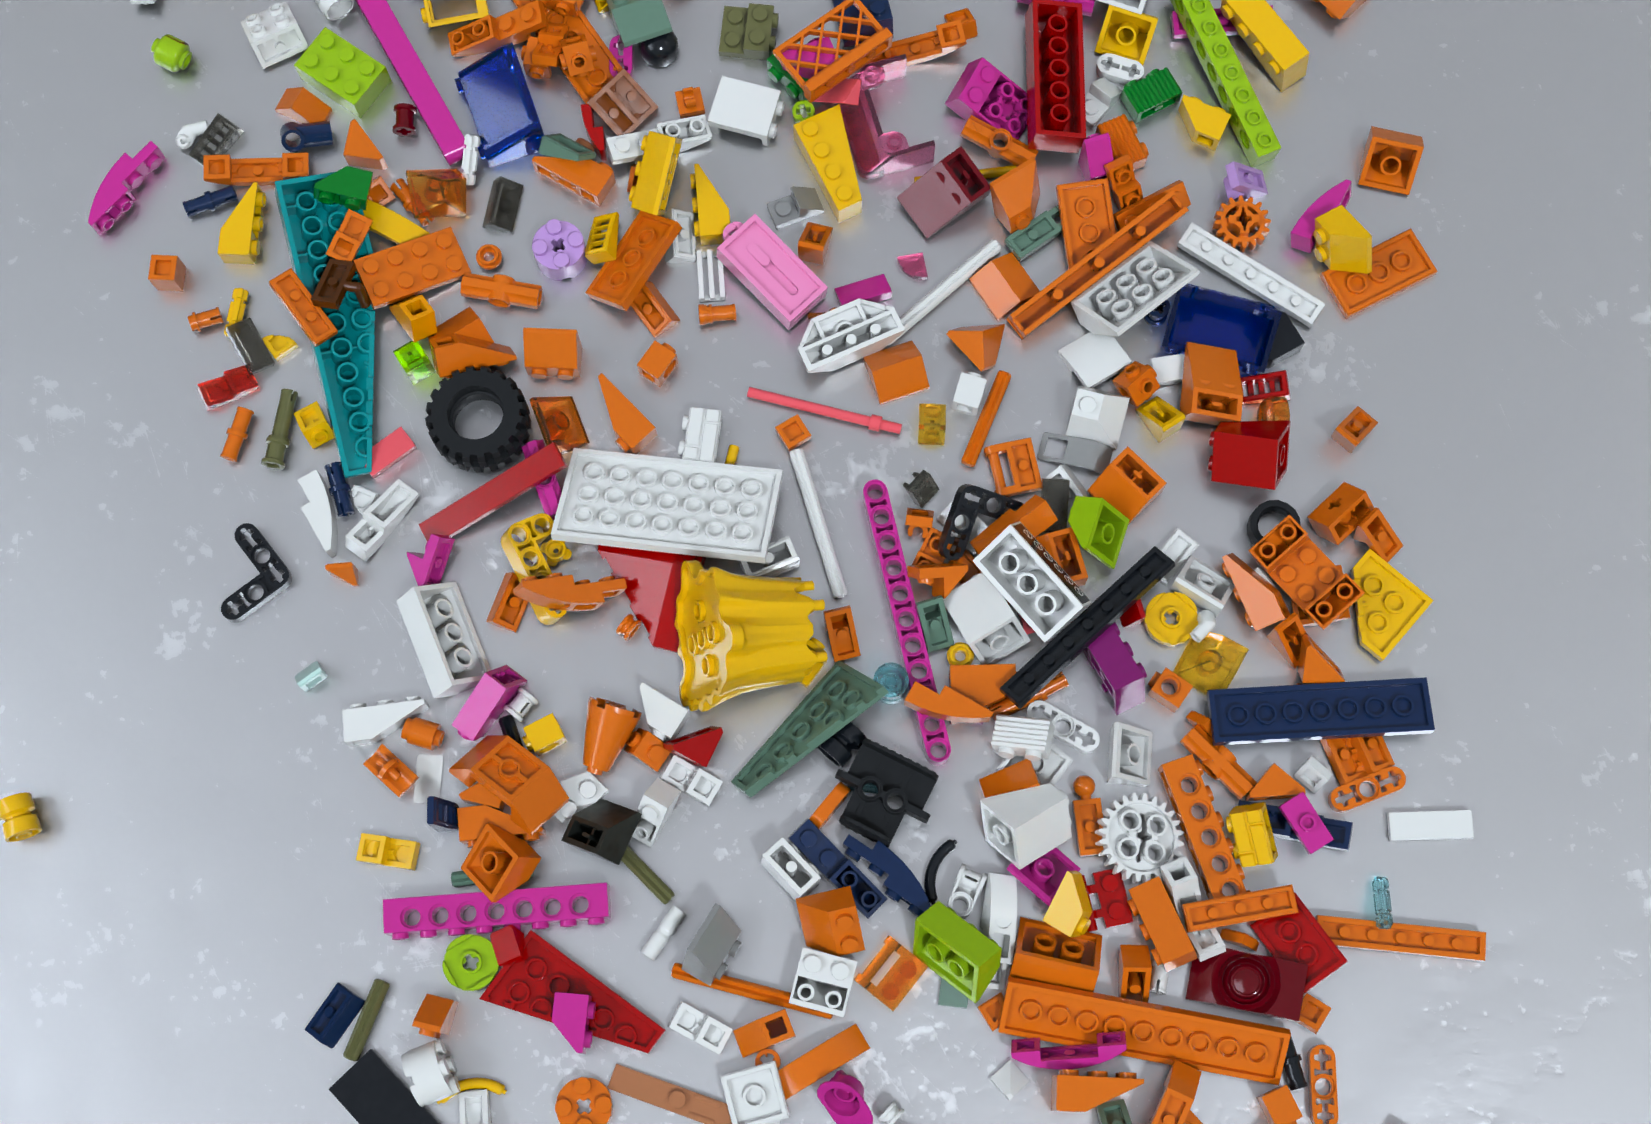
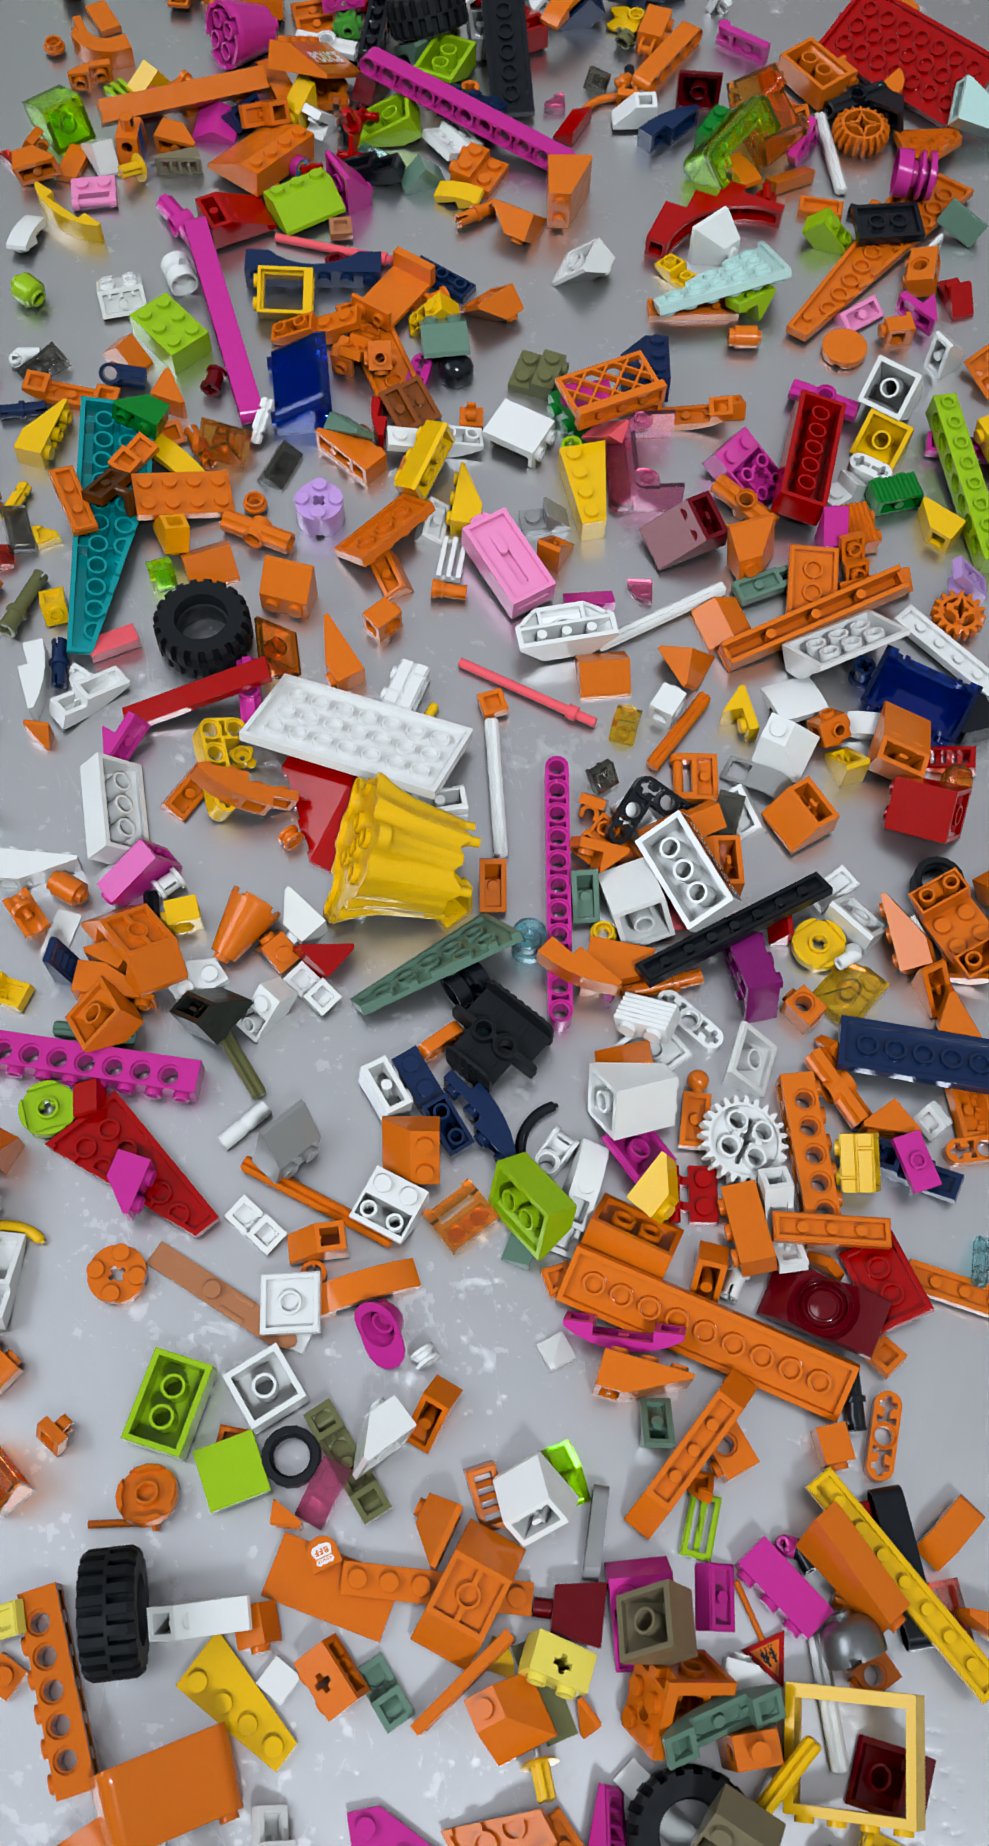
camera: 10 degrees right, 10 degrees down
orange slope [429,334,517,378] -> none
yellow slope [585,212,619,264] -> none
lime slope [1068,496,1130,569] -> none
none -> yellow slope [720,684,760,742]

